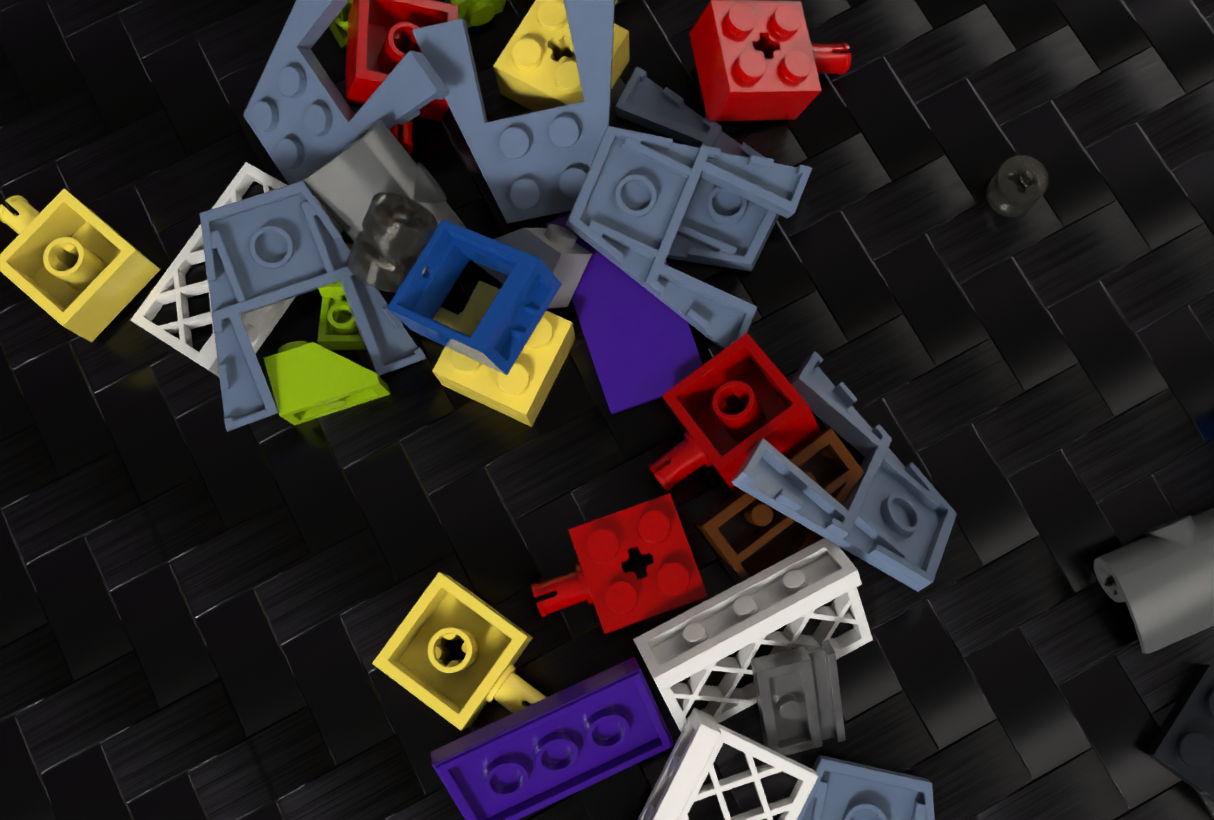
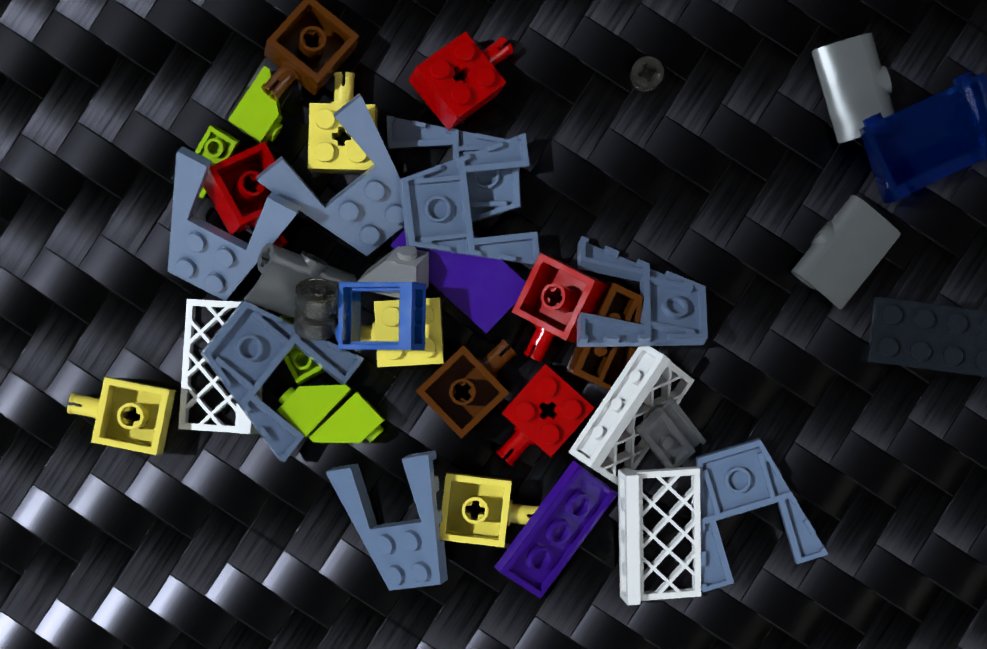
camera: 35 degrees left, 10 degrees up
none -> lime slope [309,392,385,443]
none -> sand blue wing [326,450,448,591]
none -> reddish brown brick [416,339,517,439]

